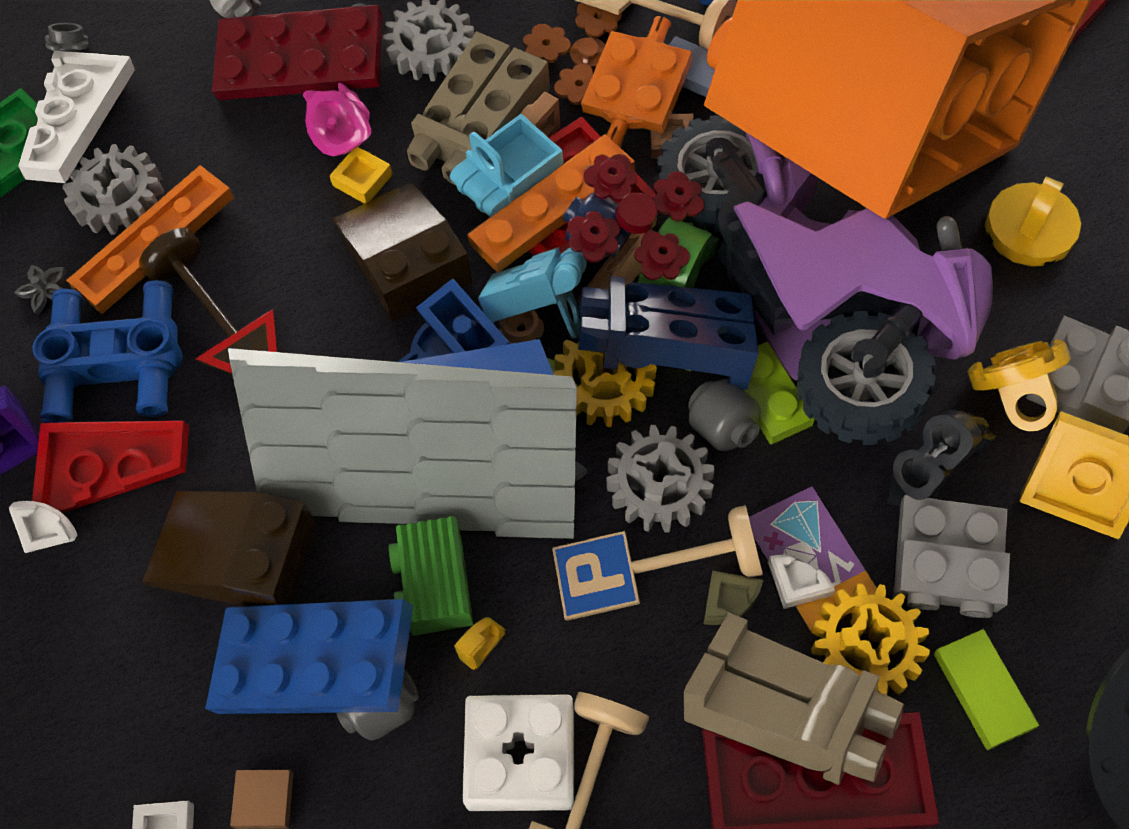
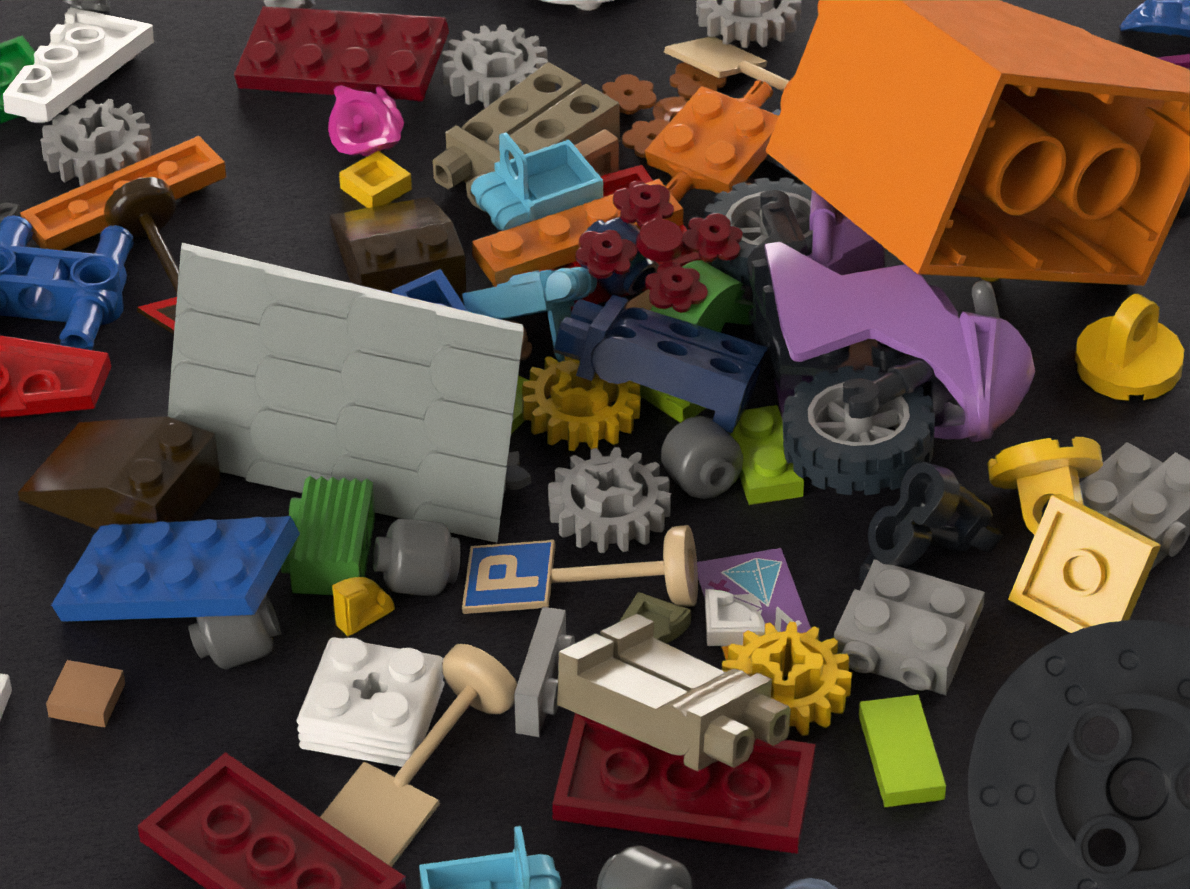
camera: 10 degrees right, 20 degrees down
none -> dark grey head [373,519,460,596]
none -> light grey plate [514,607,575,737]

